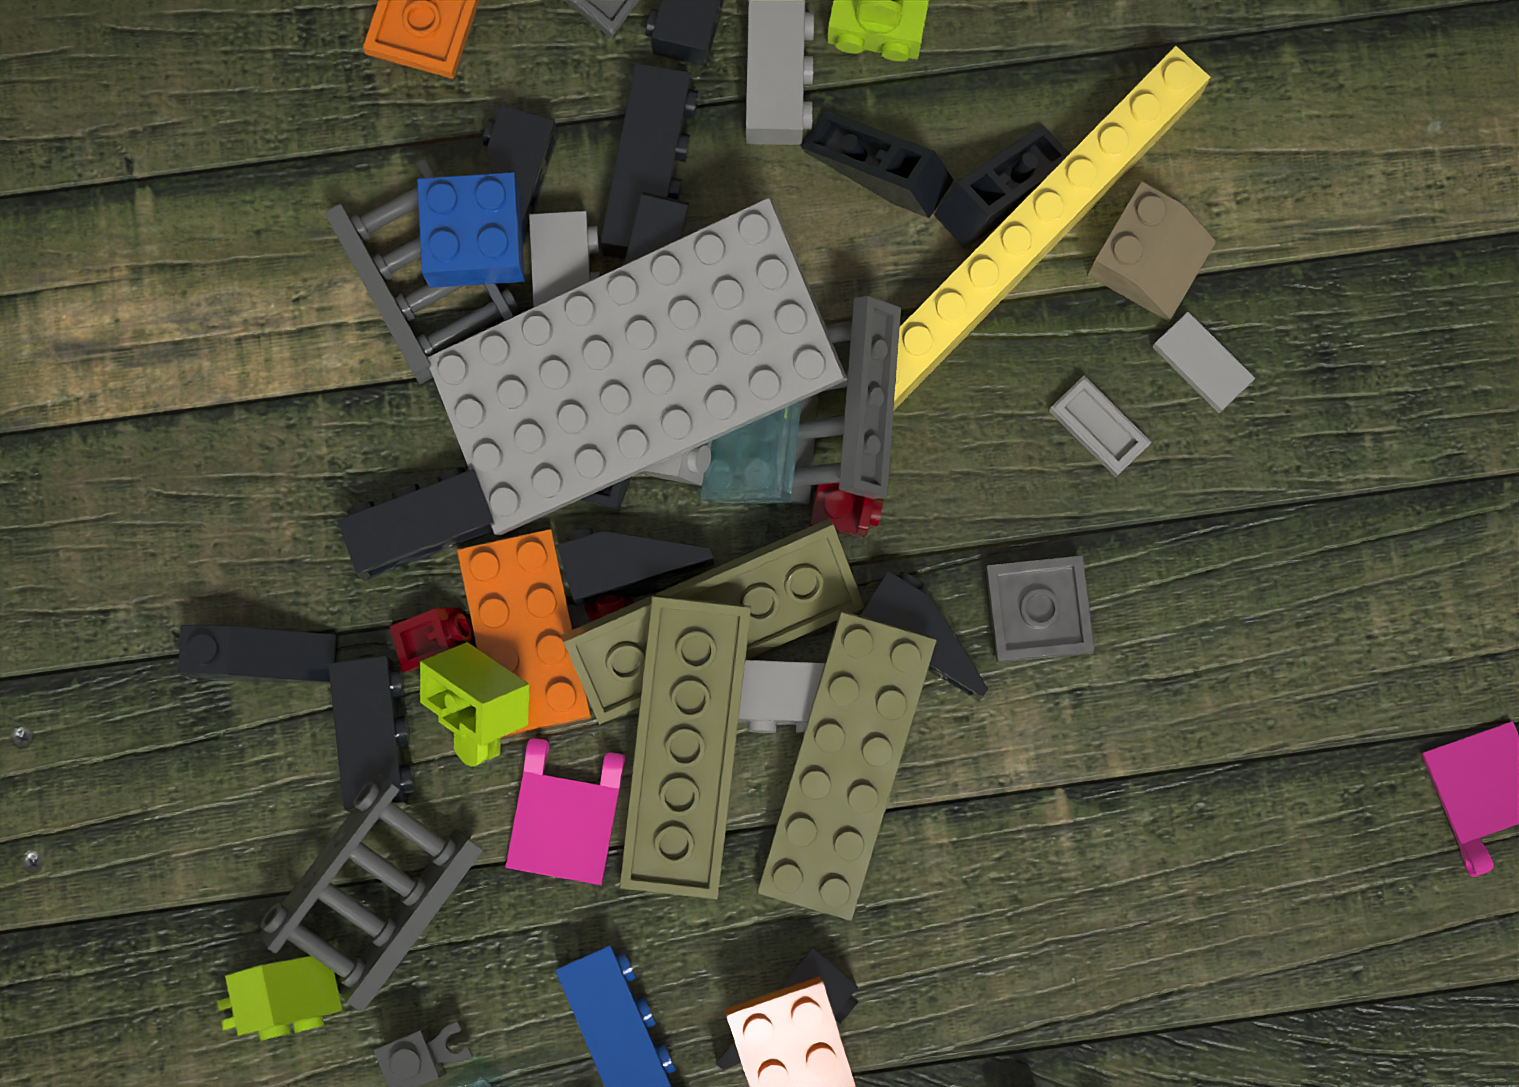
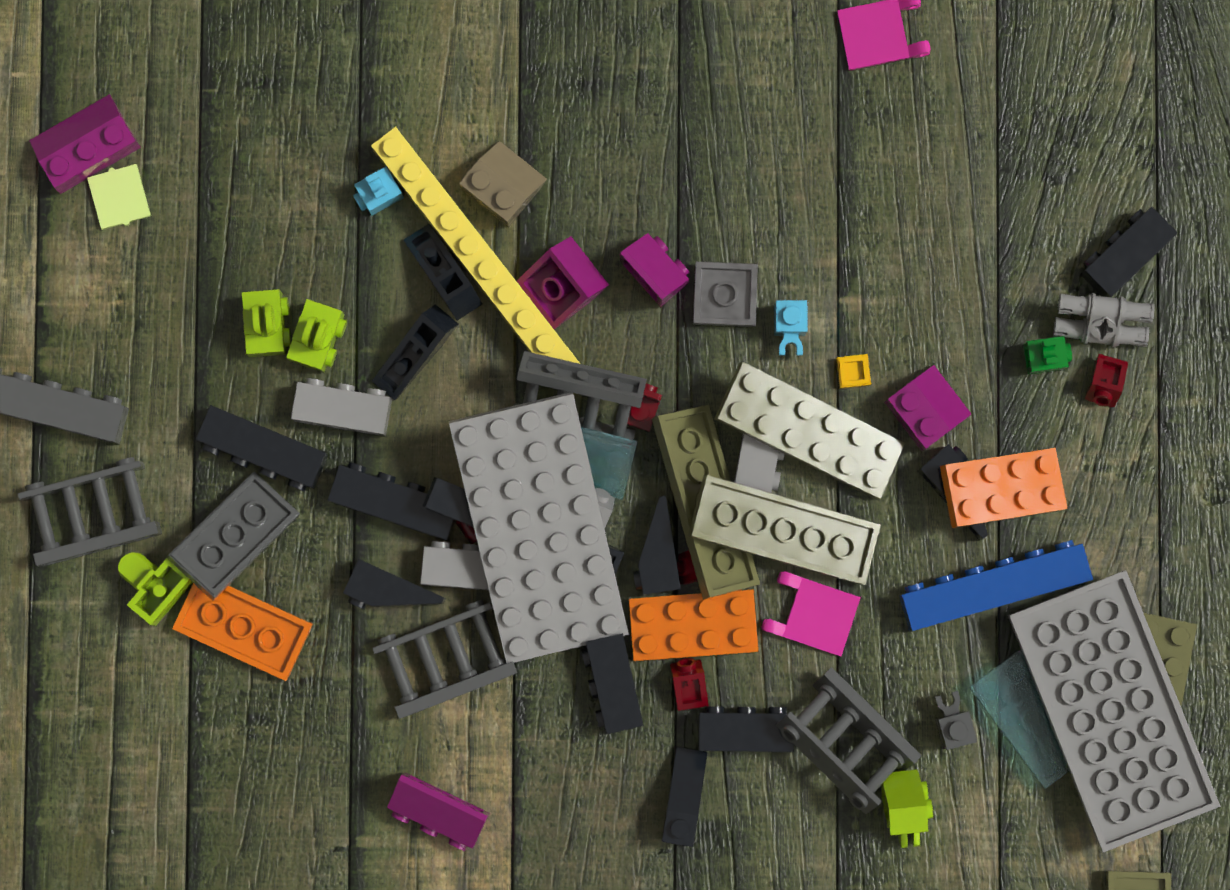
camera: 85 degrees left, 5 degrees up
blue brick [417,172,525,288] -> none
lime brick [420,642,530,767] -> none
black slope [861,571,988,702] -> none
light grey tile [1049,376,1152,478] -> none
light grey tile [1152,312,1255,414] -> none
none -> medium azure brick [353,166,404,216]
none -> magenta slope [387,772,490,851]
none -> magenta slope [516,236,609,329]
none -> magenta slope [620,233,689,308]
none -> medium azure brick [774,300,808,356]
none -> yellow tile [836,354,871,389]
none -> magenta slope [884,365,971,451]

